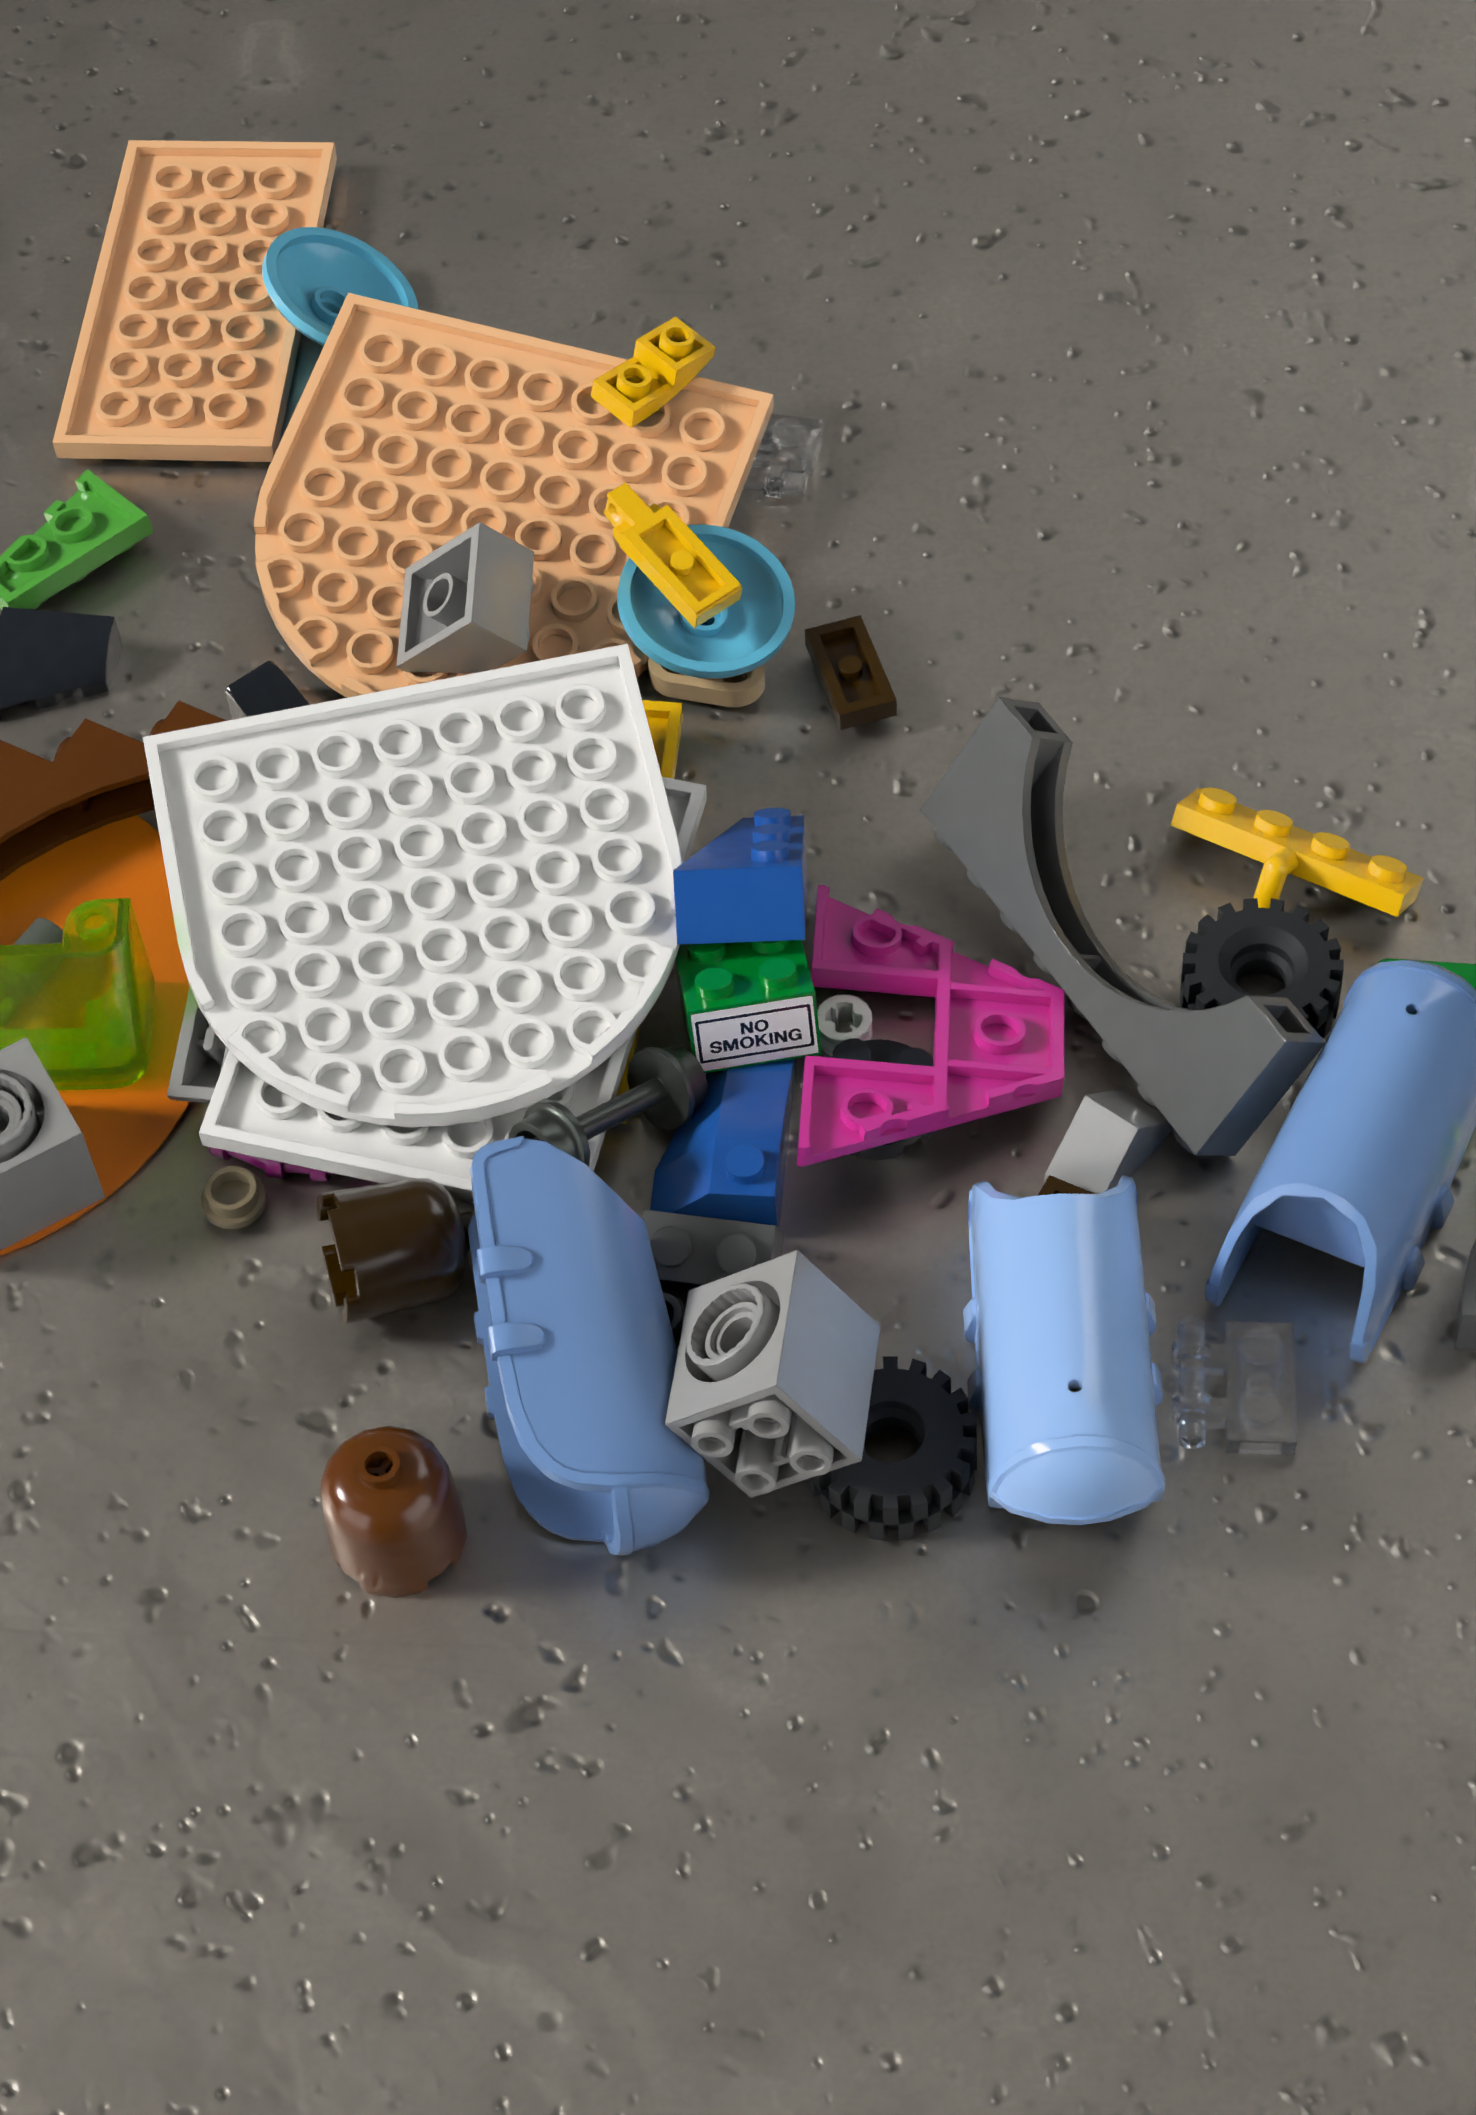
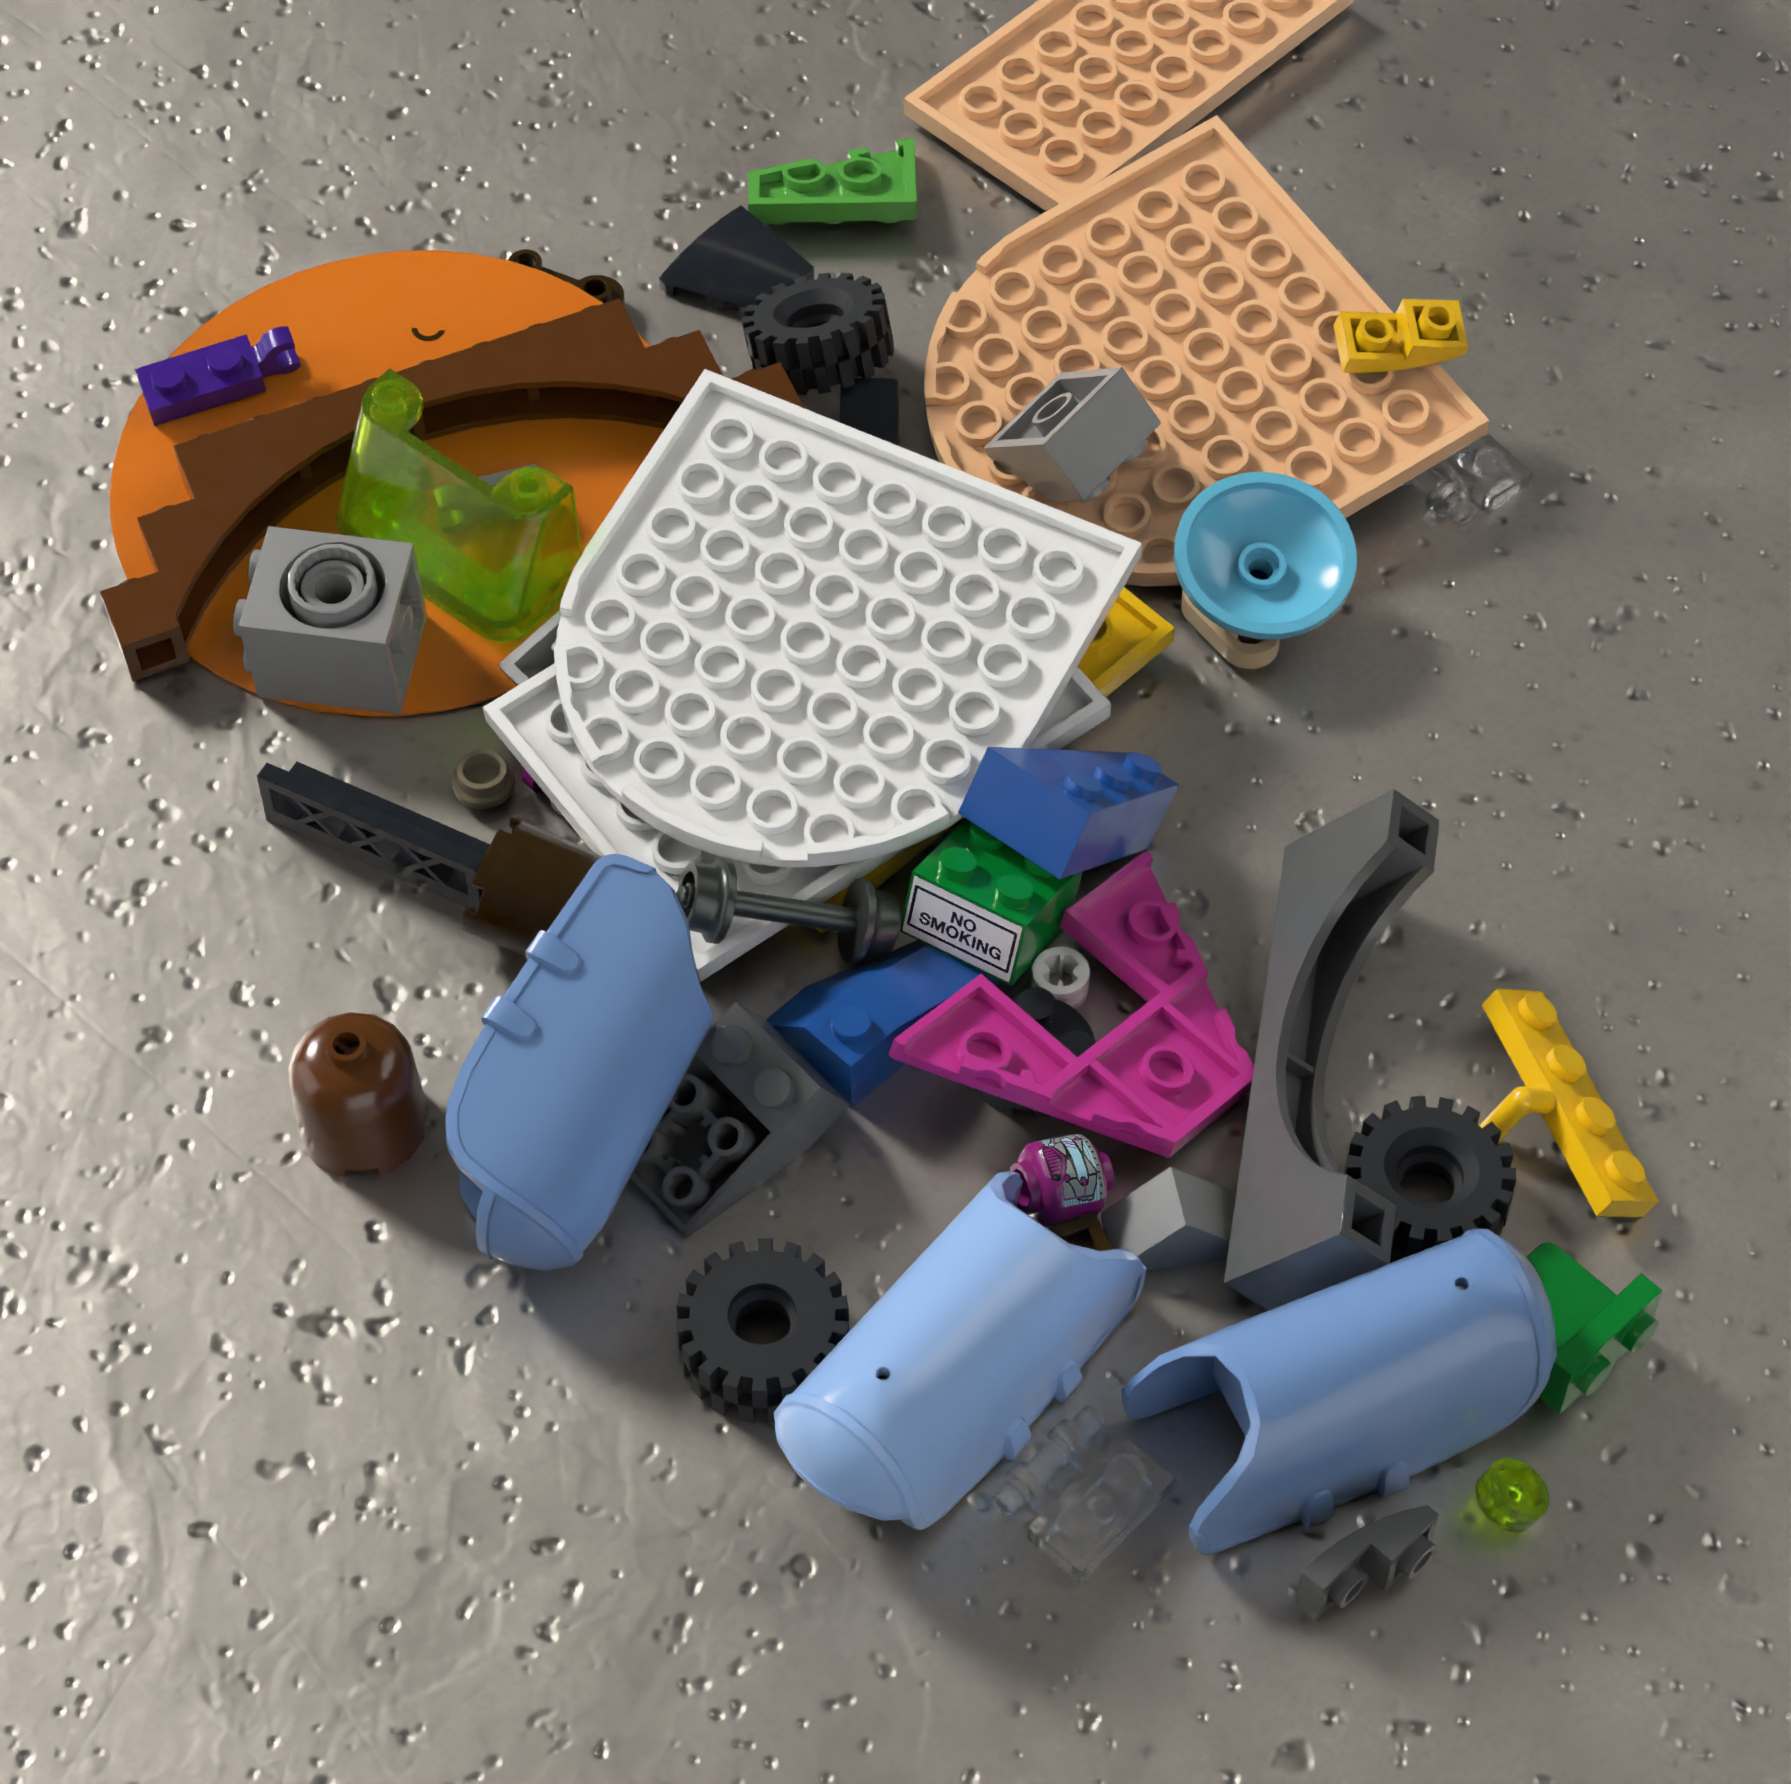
camera: 35 degrees right, 0 degrees up
medium azure dish [262,227,419,346] -> none
yellow hinge [604,482,743,629] -> none
light grey brick [665,1250,880,1498] -> none
dark brown plate [805,615,897,730] -> none
none -> black fence [257,761,490,912]
none -> black tyre [742,273,895,395]
none -> magenta head [1010,1134,1114,1227]

